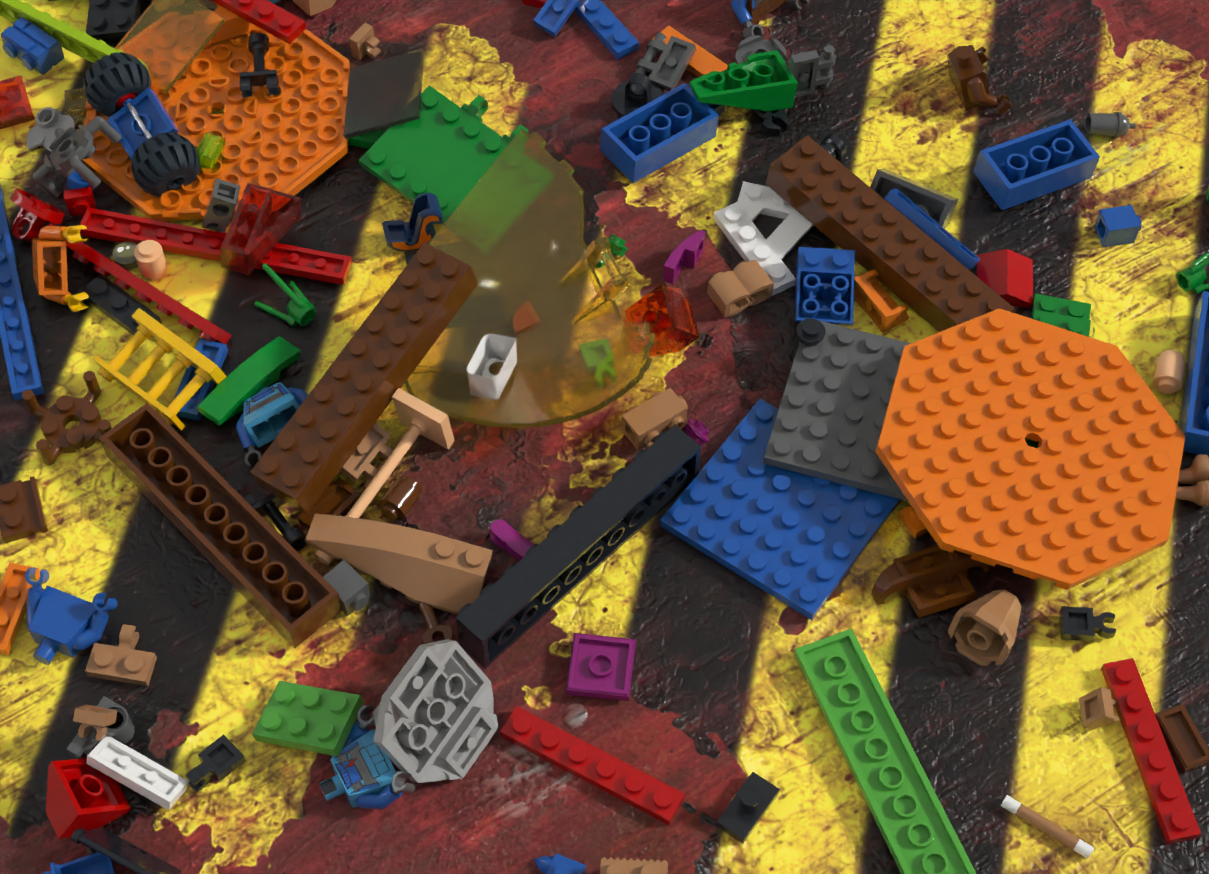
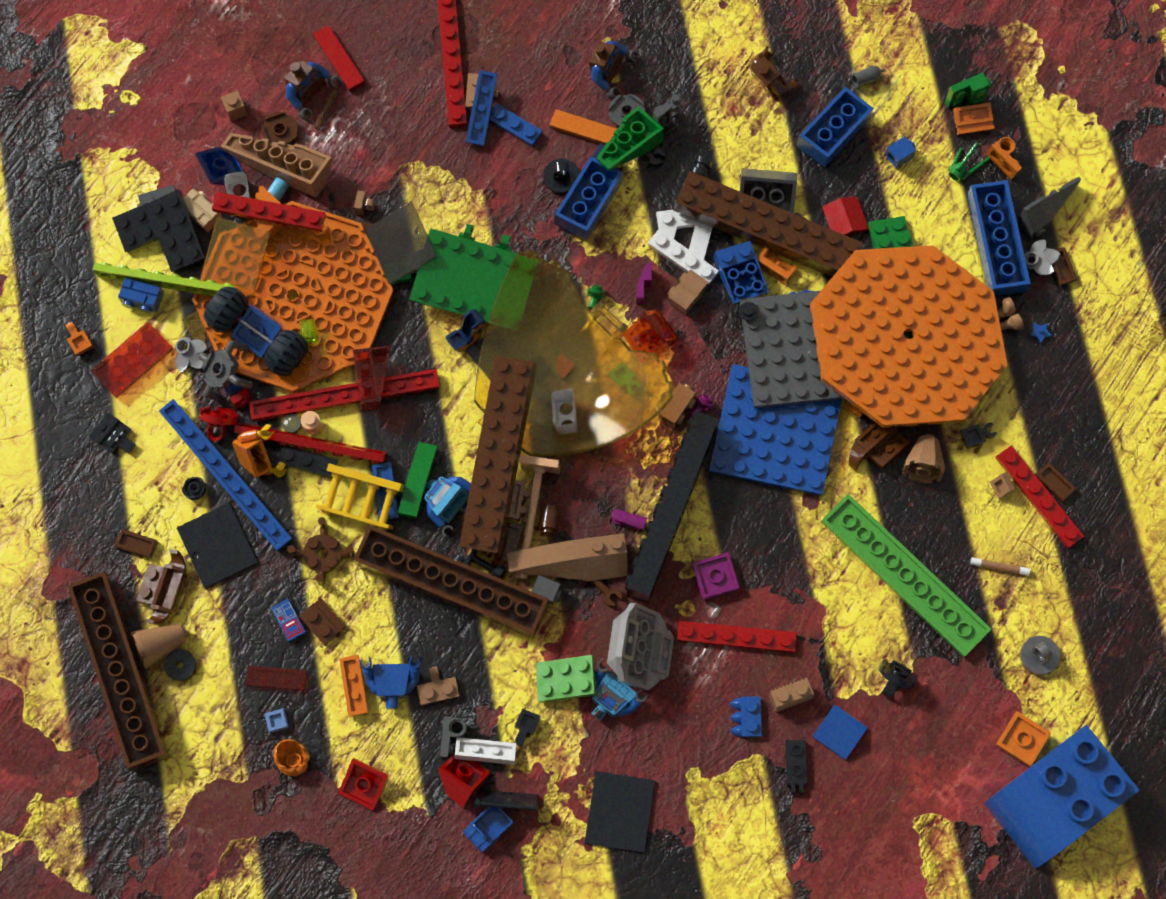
camera: 20 degrees left, 15 degrees up
medium nougat tile [73,704,117,741] -> none
dark grey leg [202,178,240,233] -> none
black bar [240,33,279,97] -> none
green plant [254,263,316,327] -> none
dark grey plate [635,32,696,91] -> none
black tile [716,772,780,844] -> none
blue plate [884,188,981,270] -> none
light nougat brick [1152,350,1185,394] -> none

